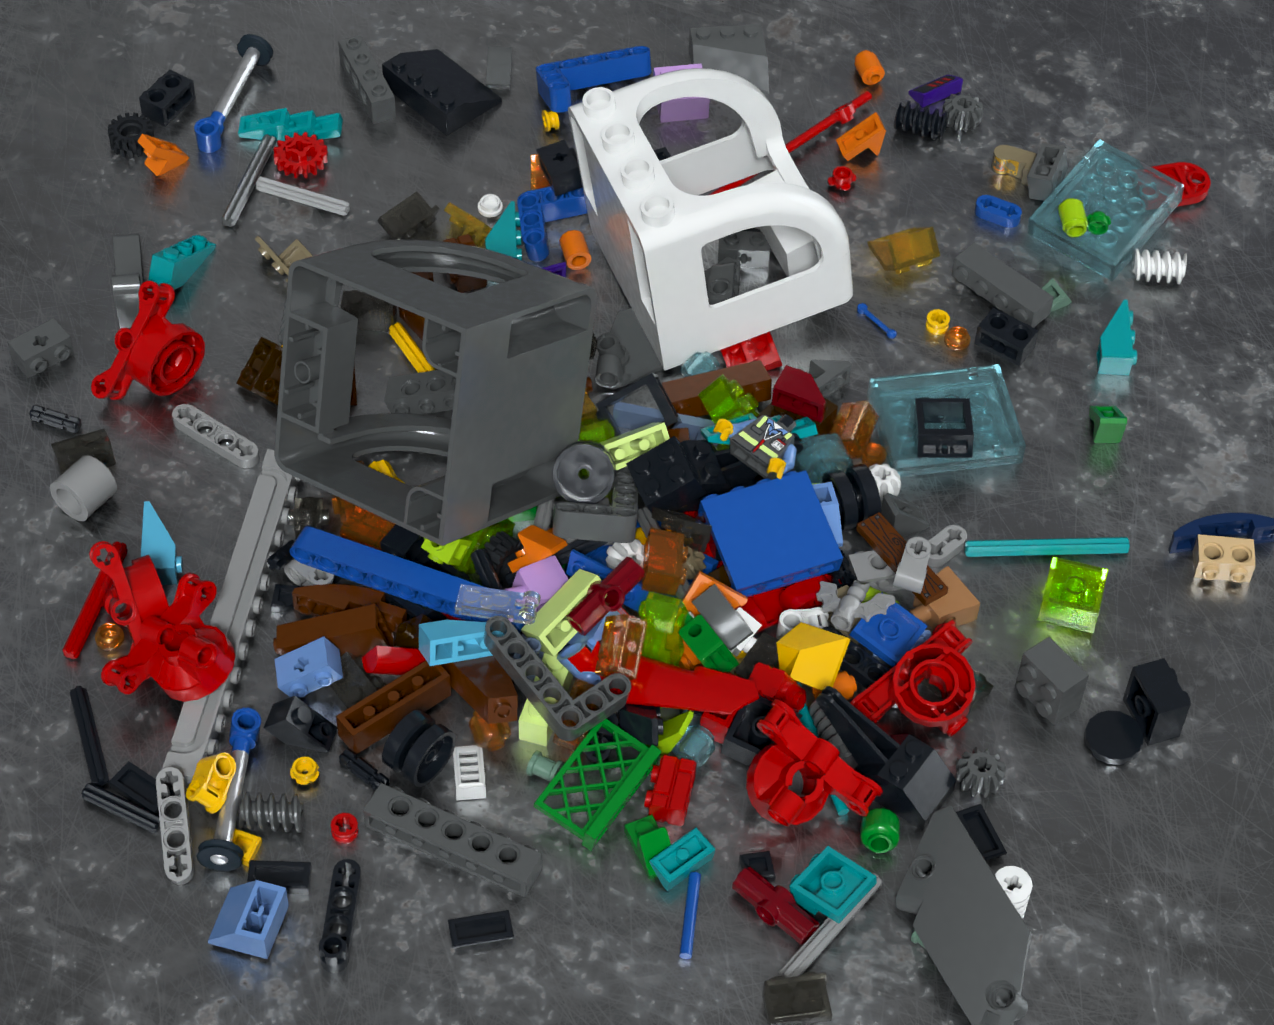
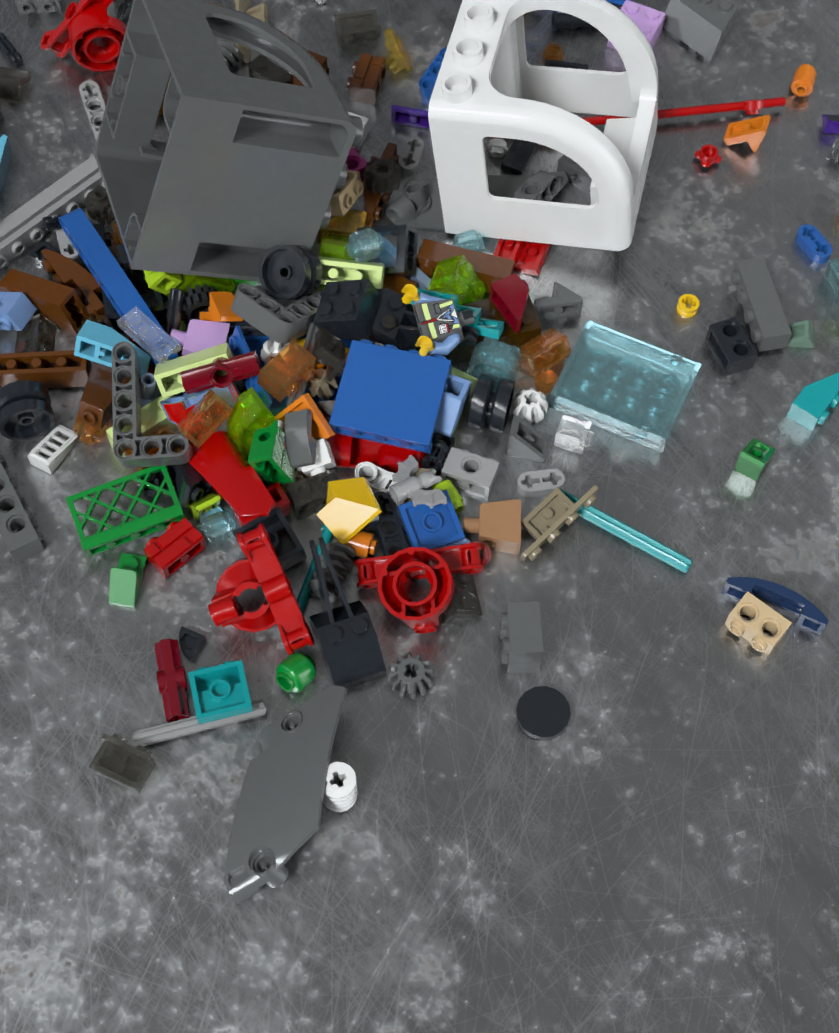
camera: 35 degrees right, 10 degrees up
red brick [362,645,426,676] -> none
white plate [478,194,503,217] -> none
teal slope [485,201,522,260] -> none
sand green bush [526,750,565,783] -> none
teal slope [649,827,716,891] -> none
blue bar [679,872,701,959] -> none
red brick [748,662,806,713] -> none
reddish brown tile [856,512,948,606] -> none
blue hinge [857,303,897,339] -> none
clear yellow slope [868,227,940,274] -> none
light grey piece [893,537,931,594] -> none
black piece [894,101,948,140] -> none
black window [914,398,974,458] -> none
clear orange plate [944,326,970,351] -> none
black tile [956,804,1007,861] -> none
clear neon green brick [1037,556,1108,633] -> none
black brick [1123,658,1191,746] -> none
none -> clear light blue head [346,228,384,262]
none -> dark tan bracket [520,485,599,563]
none -> clear brick [554,413,594,454]

